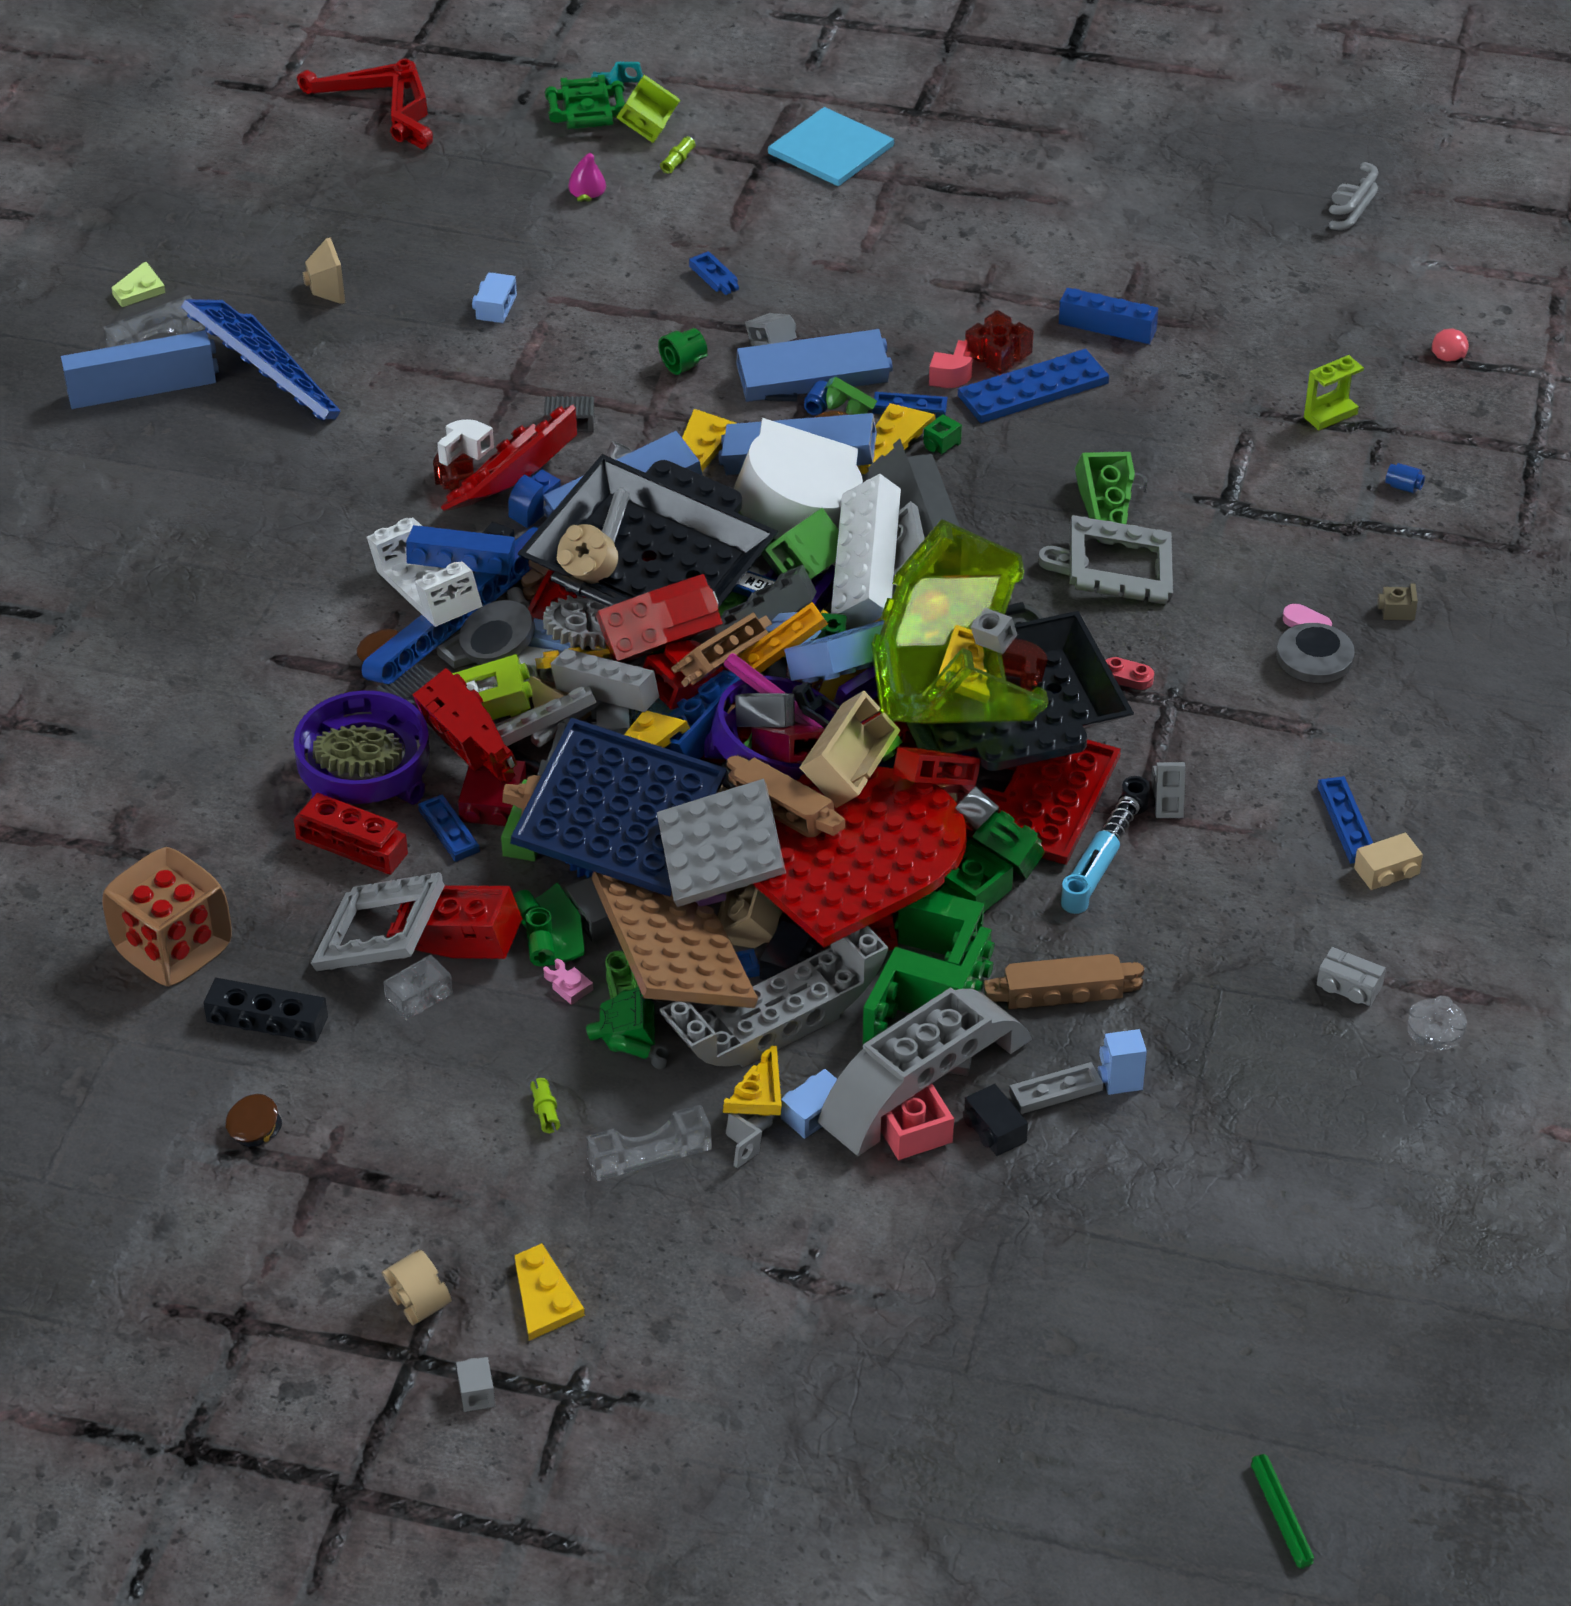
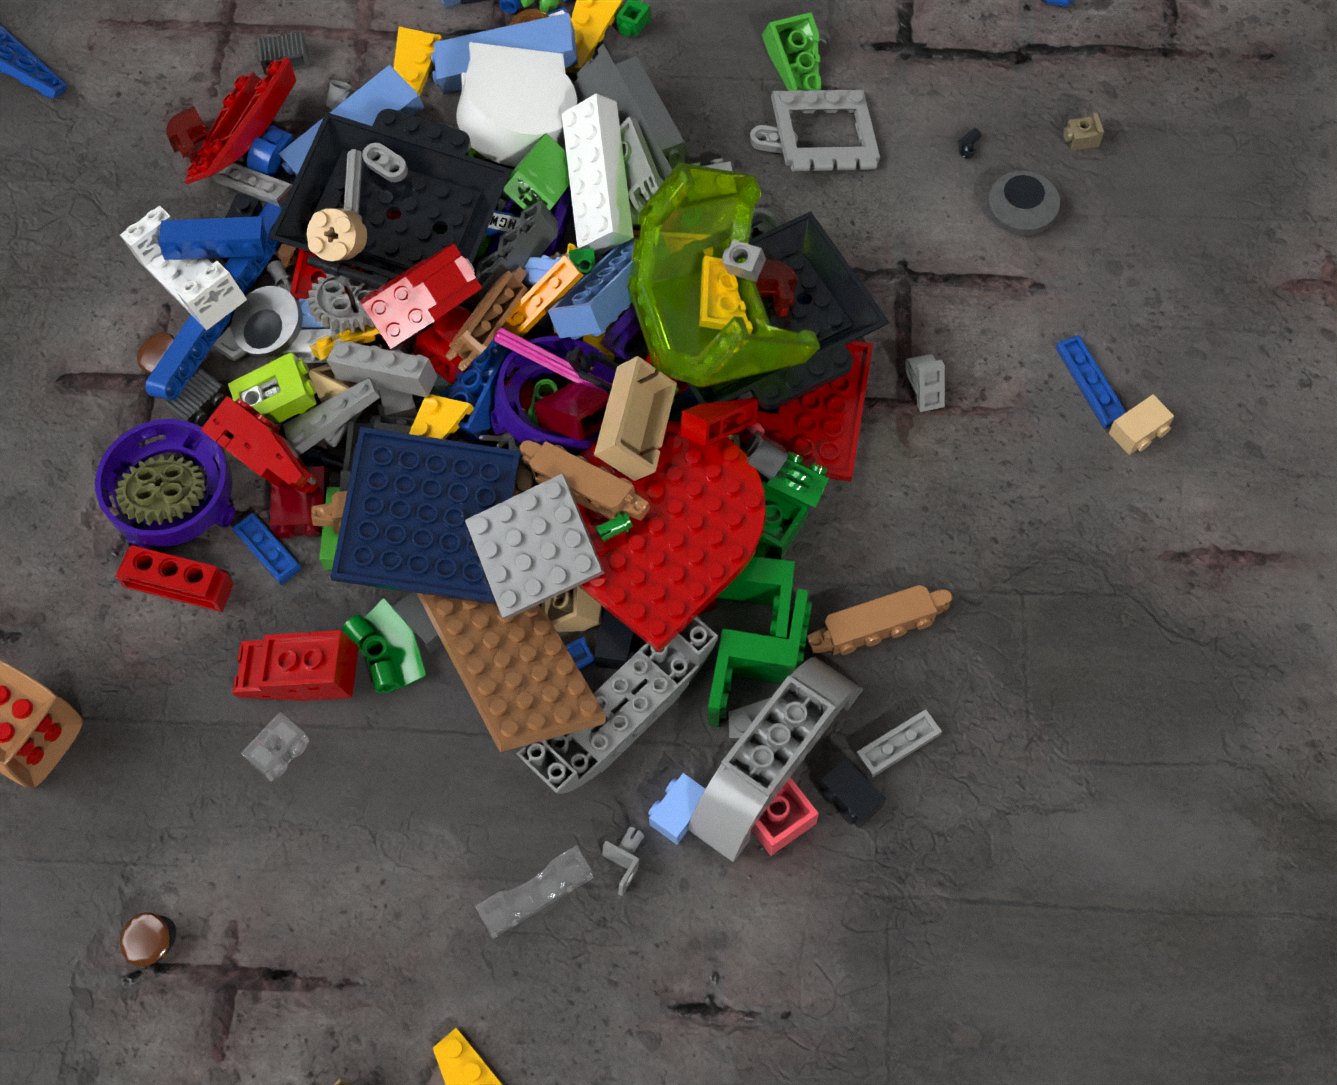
camera: 10 degrees left, 20 degrees up
black brick [203,977,328,1042] -> none
light grey hinge [311,872,445,971] -> none
white brick [438,420,494,466] -> none
lime pin [530,1078,560,1133] -> none
bright pink plate [543,959,593,1005] -> none
green torso [586,987,669,1069] -> none
bright green piece [606,951,639,999] -> none
yellow wing [723,1046,782,1116] -> none
dark grey piece [735,693,795,727] -> none
medium azure piece [1061,776,1150,914] -> none
light blue brick [1098,1029,1147,1095] -> none
coral plate [1105,657,1154,690] -> none
bright pink tile [1283,604,1332,627] -> none
light grey brick [1316,947,1386,1007] -> none
clear plate [1407,995,1467,1050] -> none
none -> light grey tile [212,163,293,207]
none -> light grey plate [362,143,408,182]
none -> green pin [596,512,633,542]
none -> black arm [958,128,982,159]

